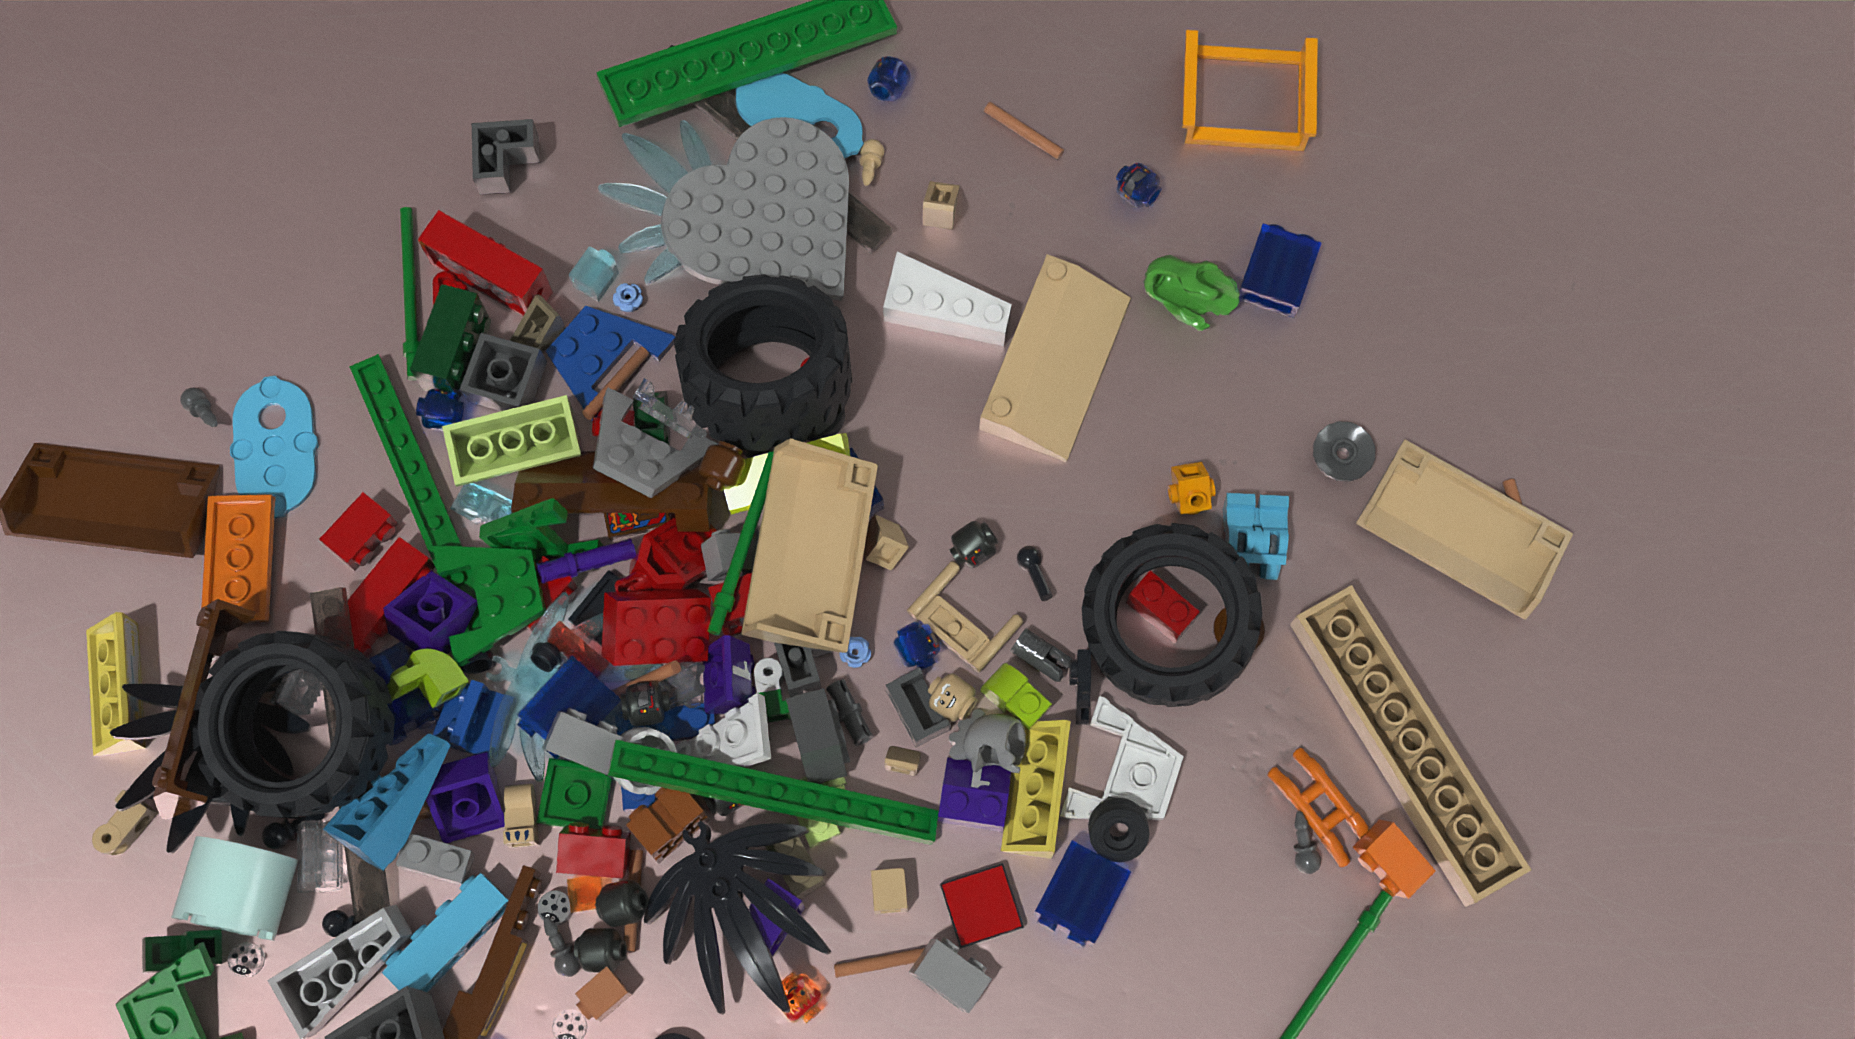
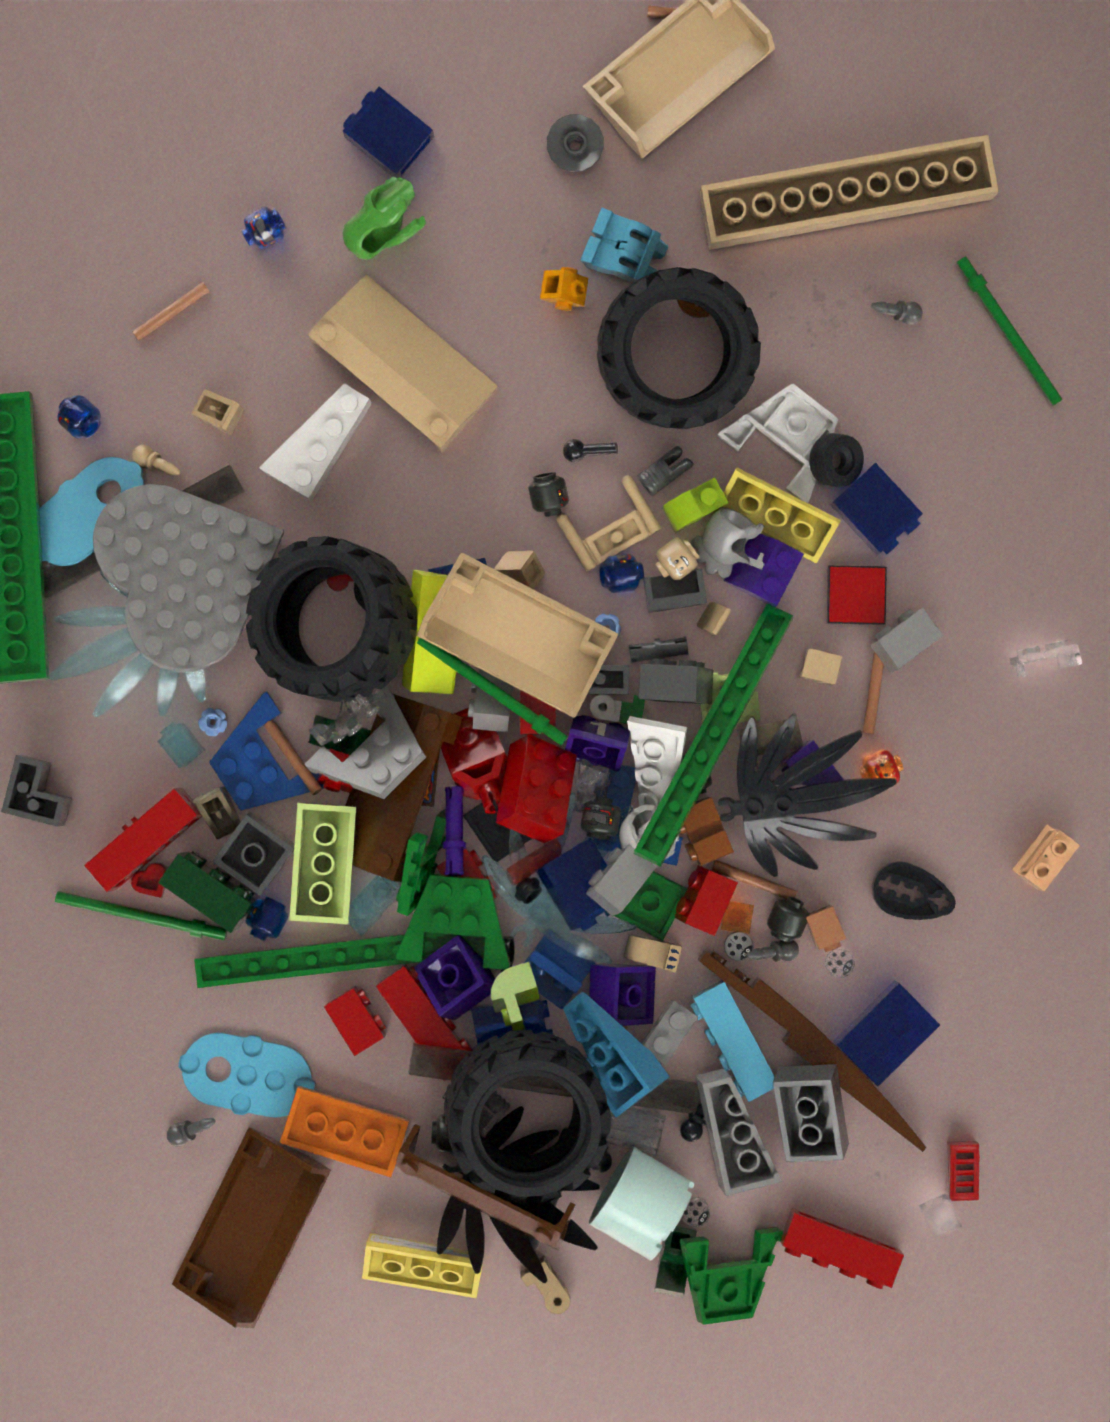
camera: 70 degrees left, 15 degrees up
pearl dark grey head [595,880,648,927] -> none
nougat bar [606,660,681,704] -> none
reddish brown head [698,441,746,492] -> none
black wing [1069,649,1091,725] -> none
red brick [1126,570,1200,644] -> none
light orange piece [1182,30,1318,151] -> none
orange piece [1267,748,1369,868] -> none
orange brick [1353,819,1436,899] -> none

